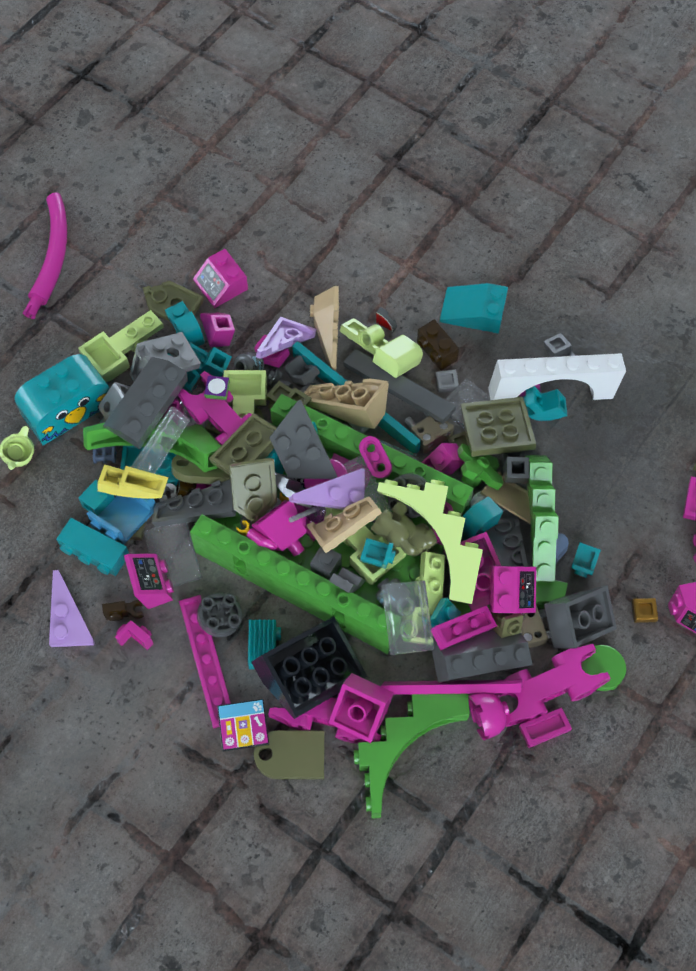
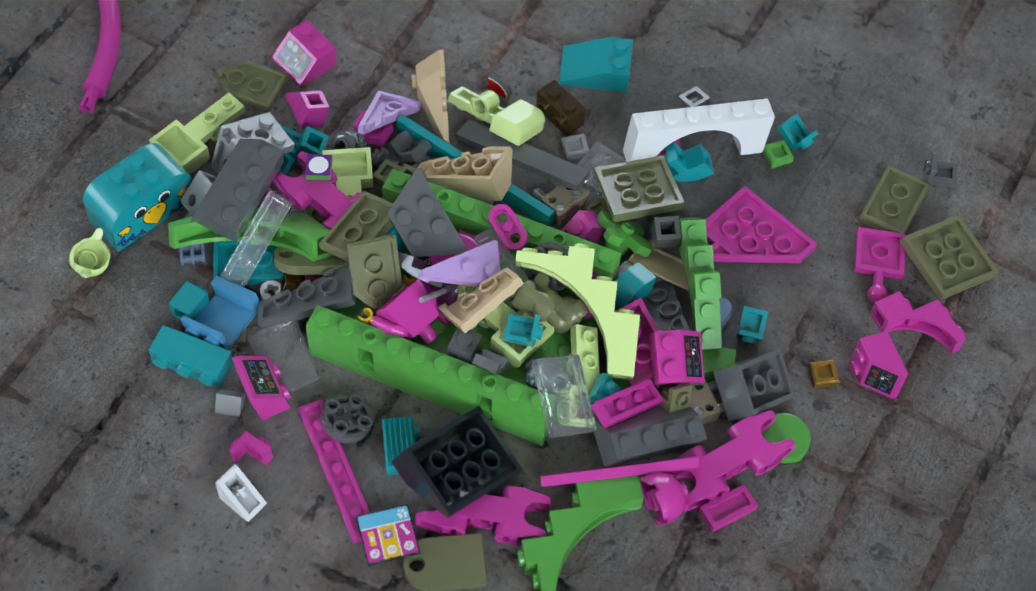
camera: 10 degrees left, 5 degrees down
lavender wing [49,570,95,647] -> none
light yellow slope [98,465,168,499] -> none
dark brown plate [102,600,144,621] -> none
teal brick [165,301,205,347] -> none
dark pink slope [329,673,394,743] -> none
none -> light grey slope [215,389,246,417]
none -> white slope [215,464,267,522]
none -> dark pink wing [706,186,817,263]
none -> bright green tile [762,140,794,169]
none -> teal bracket [777,114,819,151]

